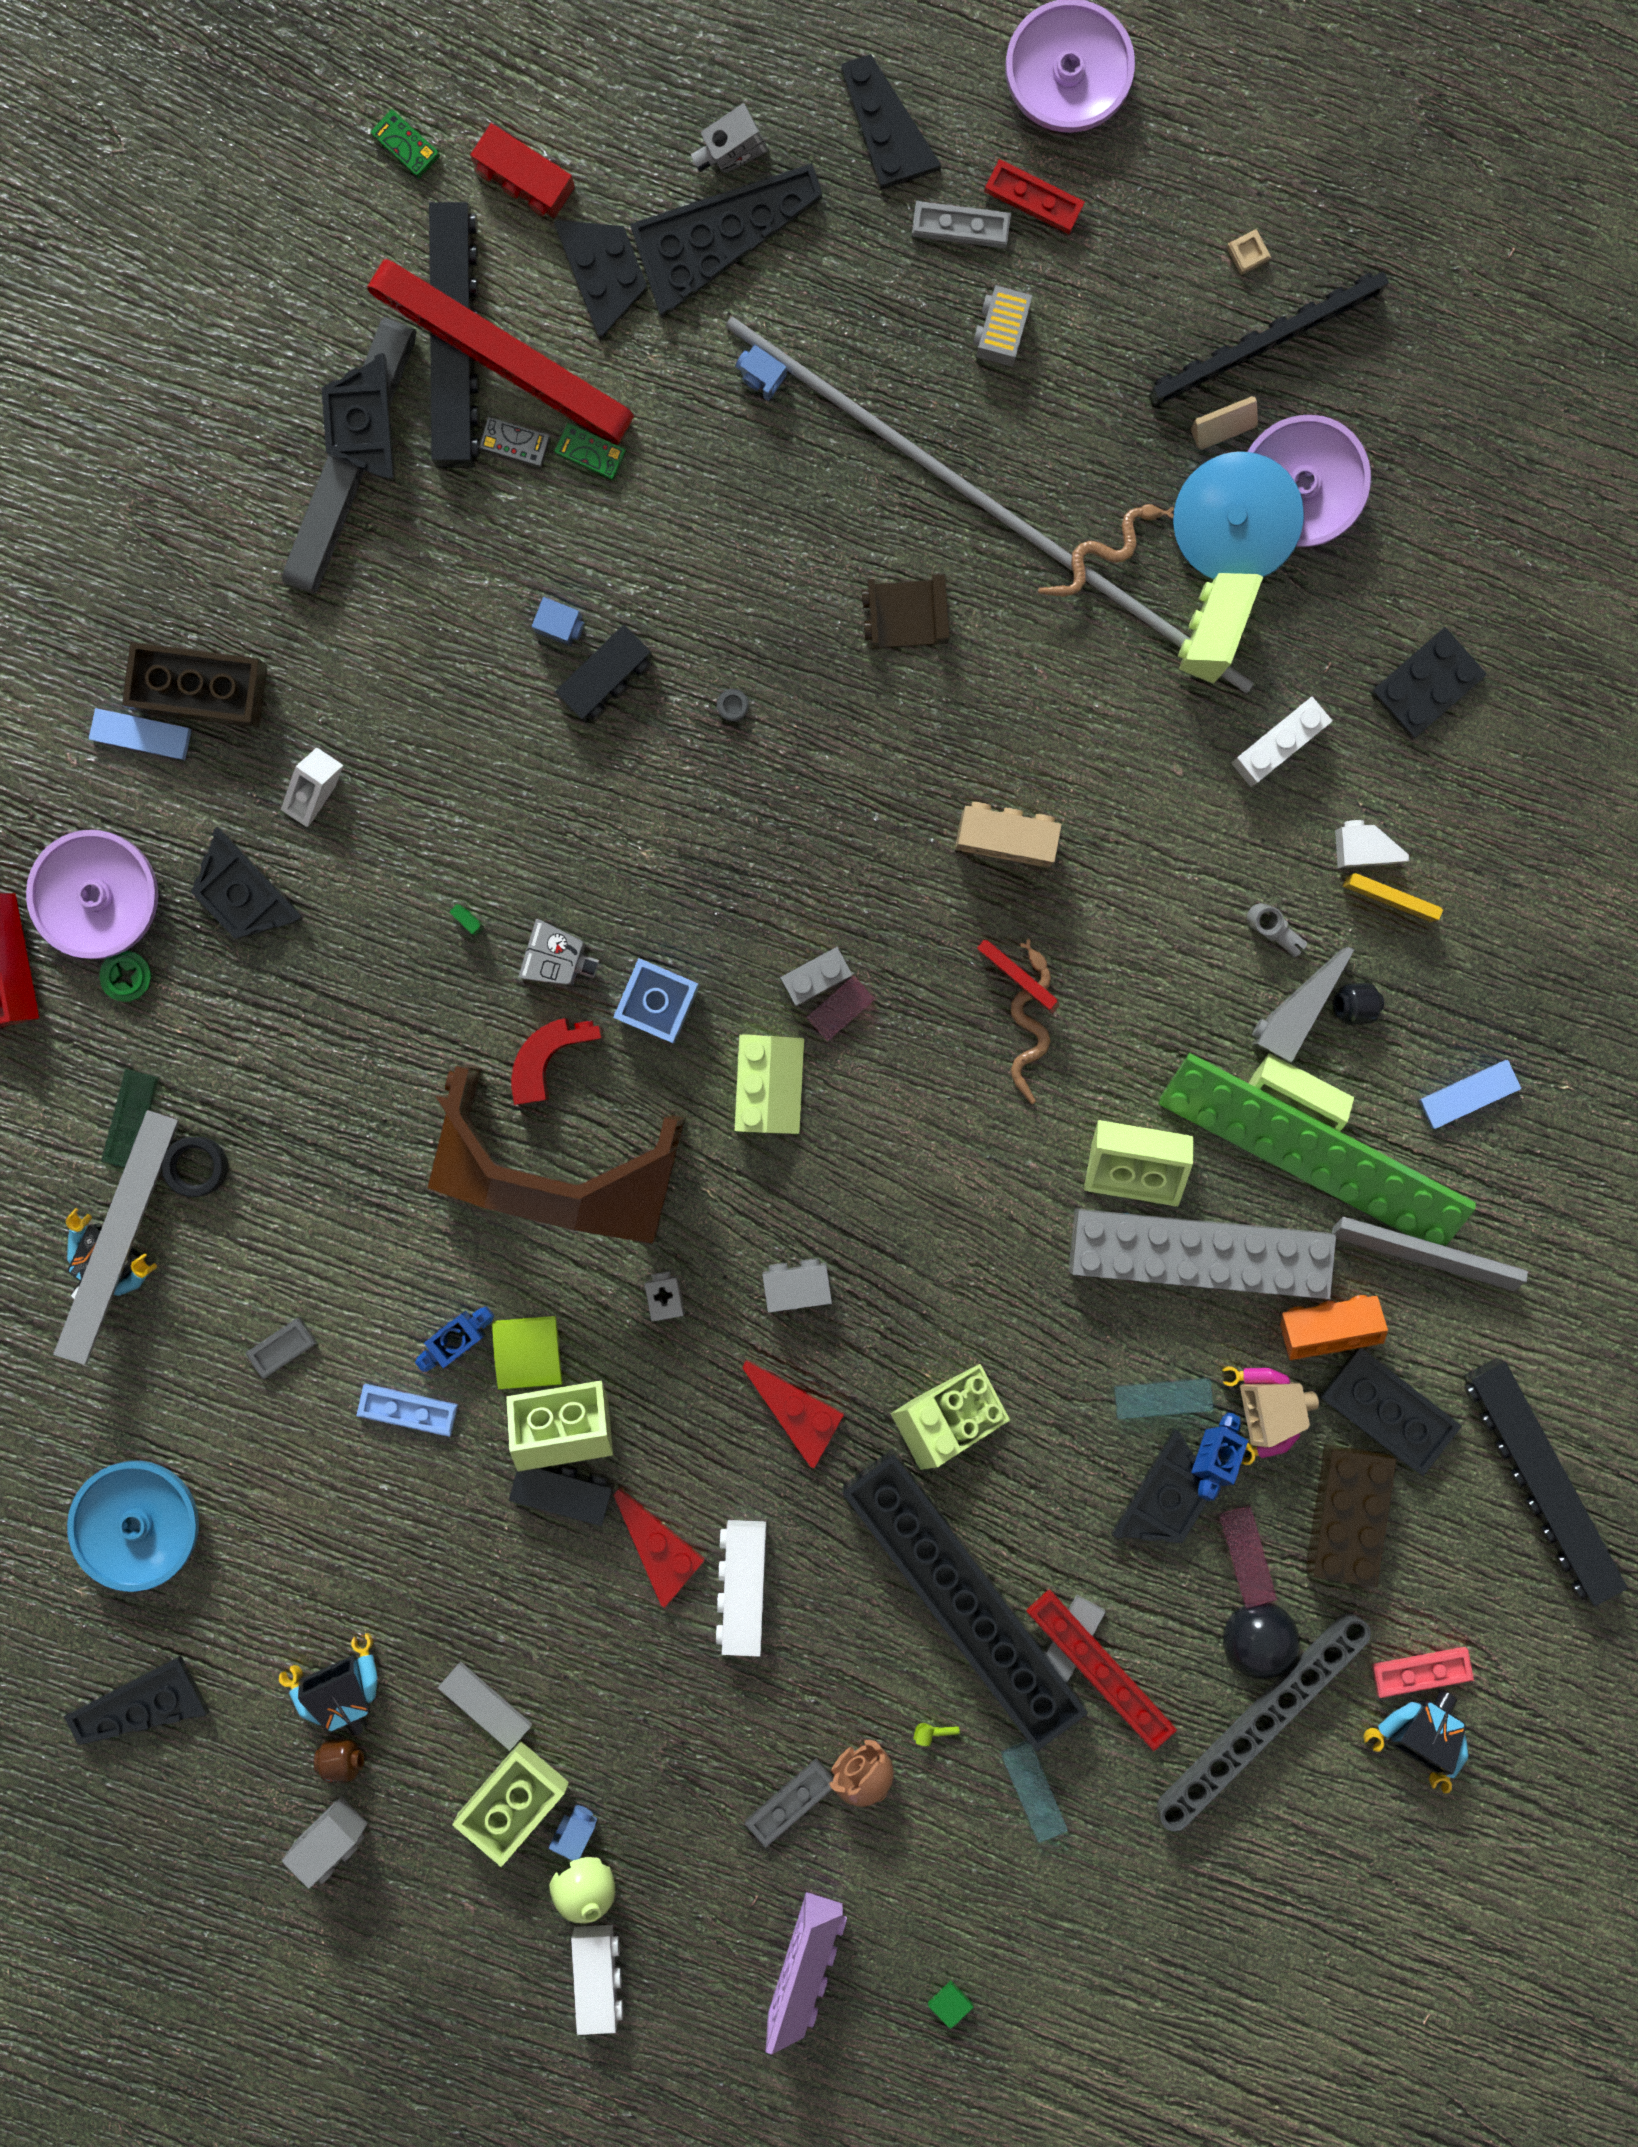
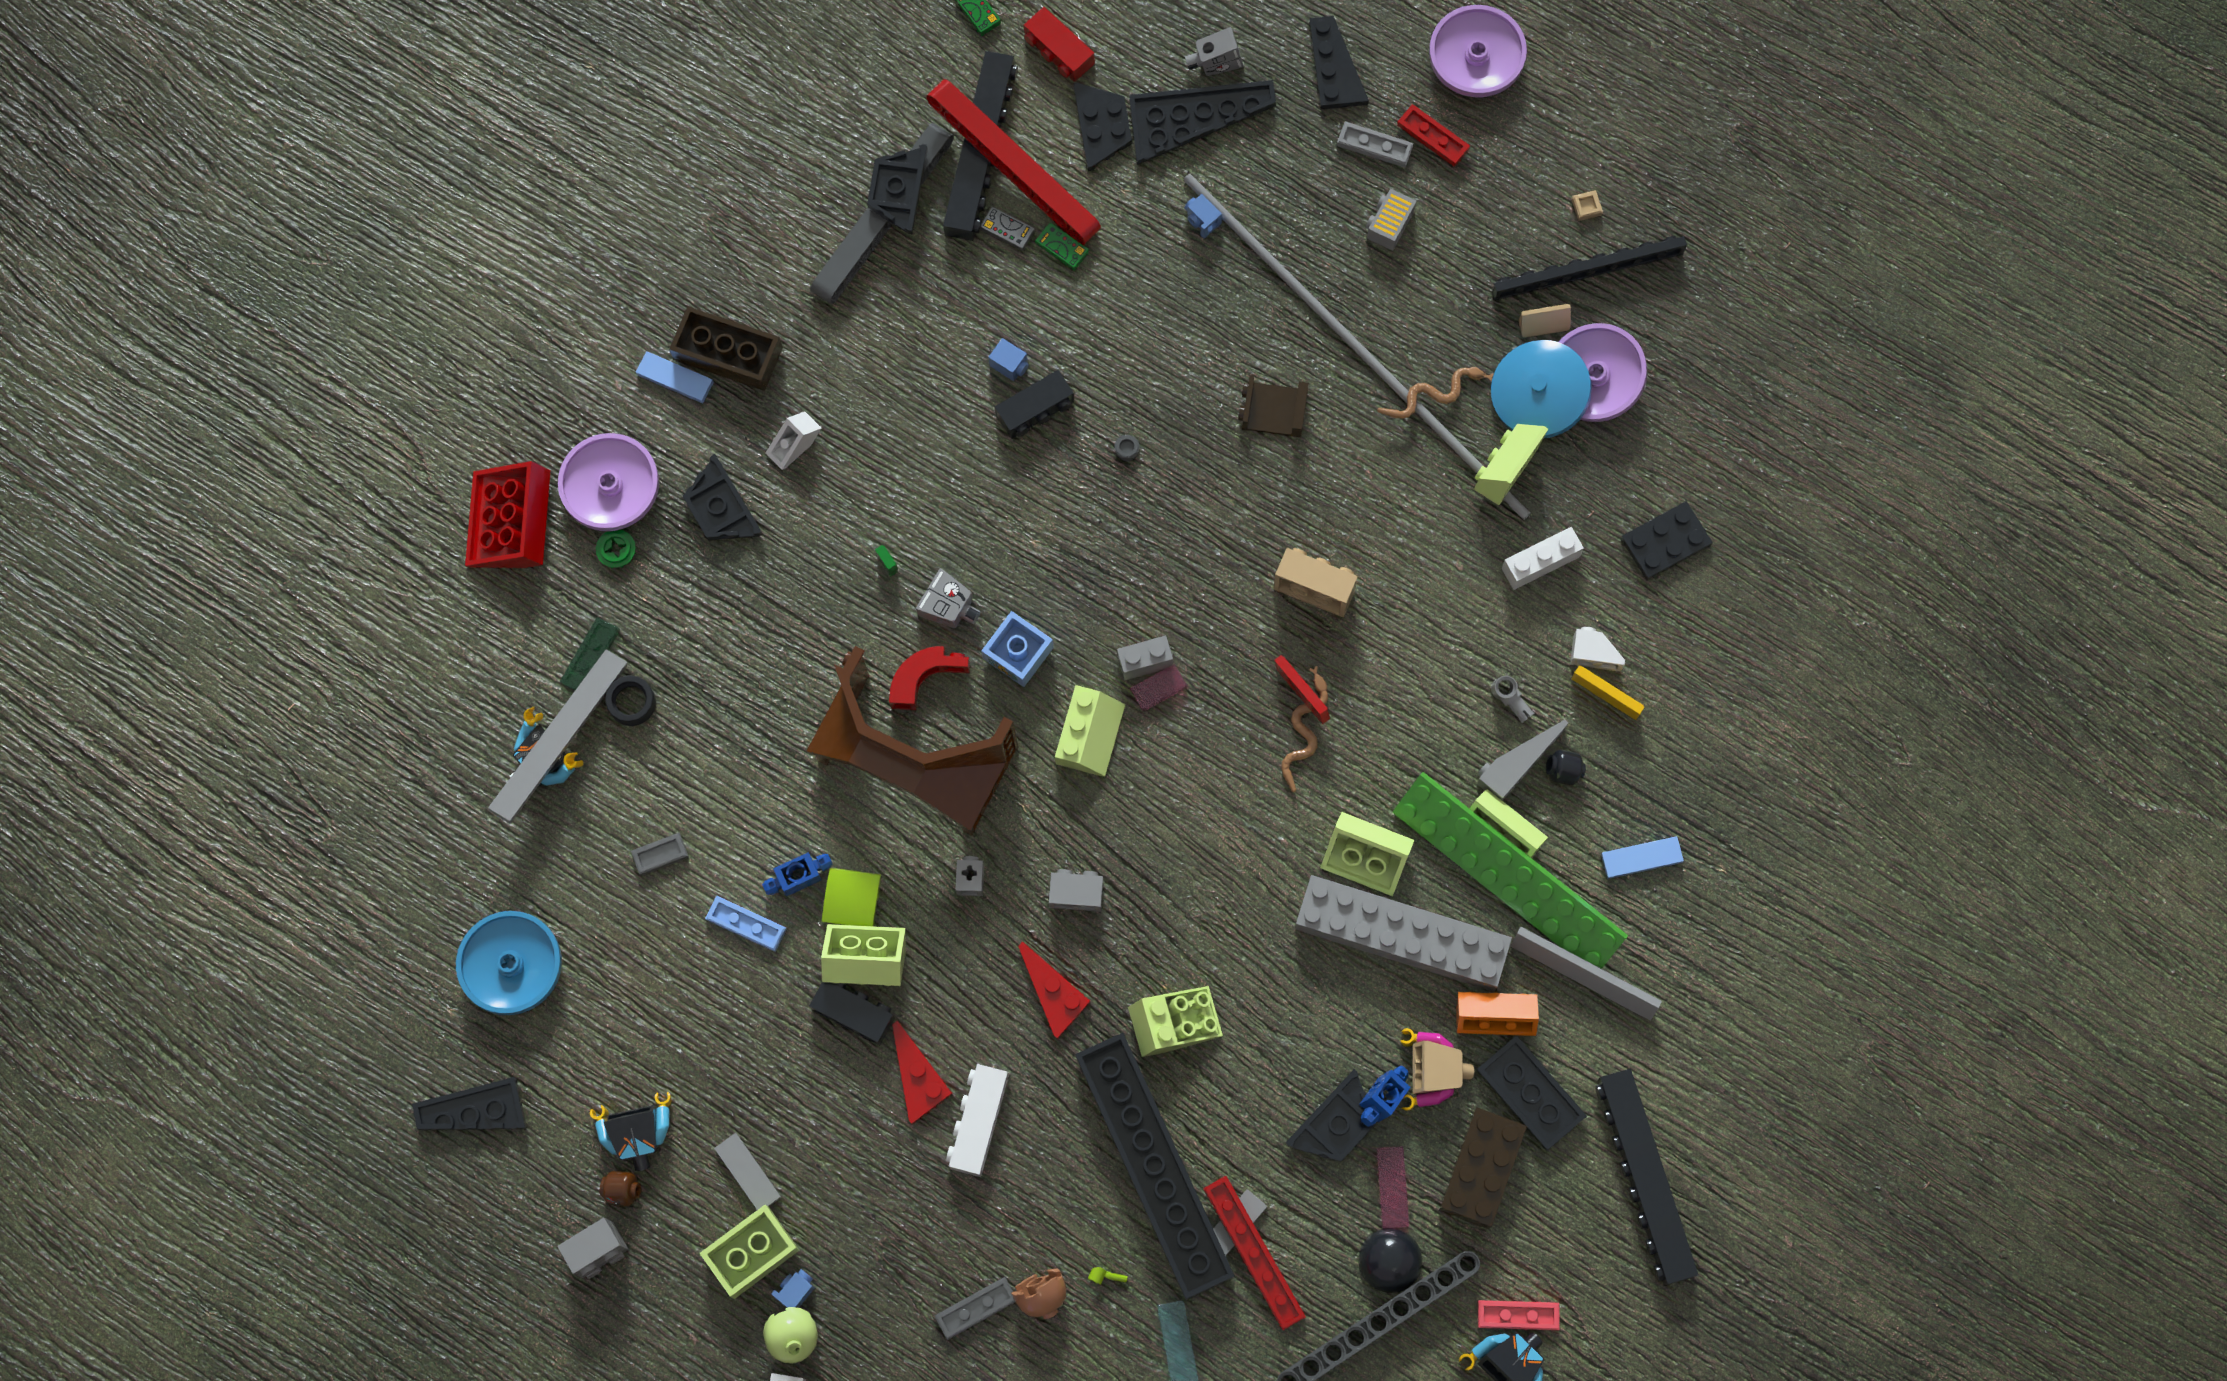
camera: 15 degrees right, 15 degrees down
clear light blue tile [1114,1378,1213,1419] -> none

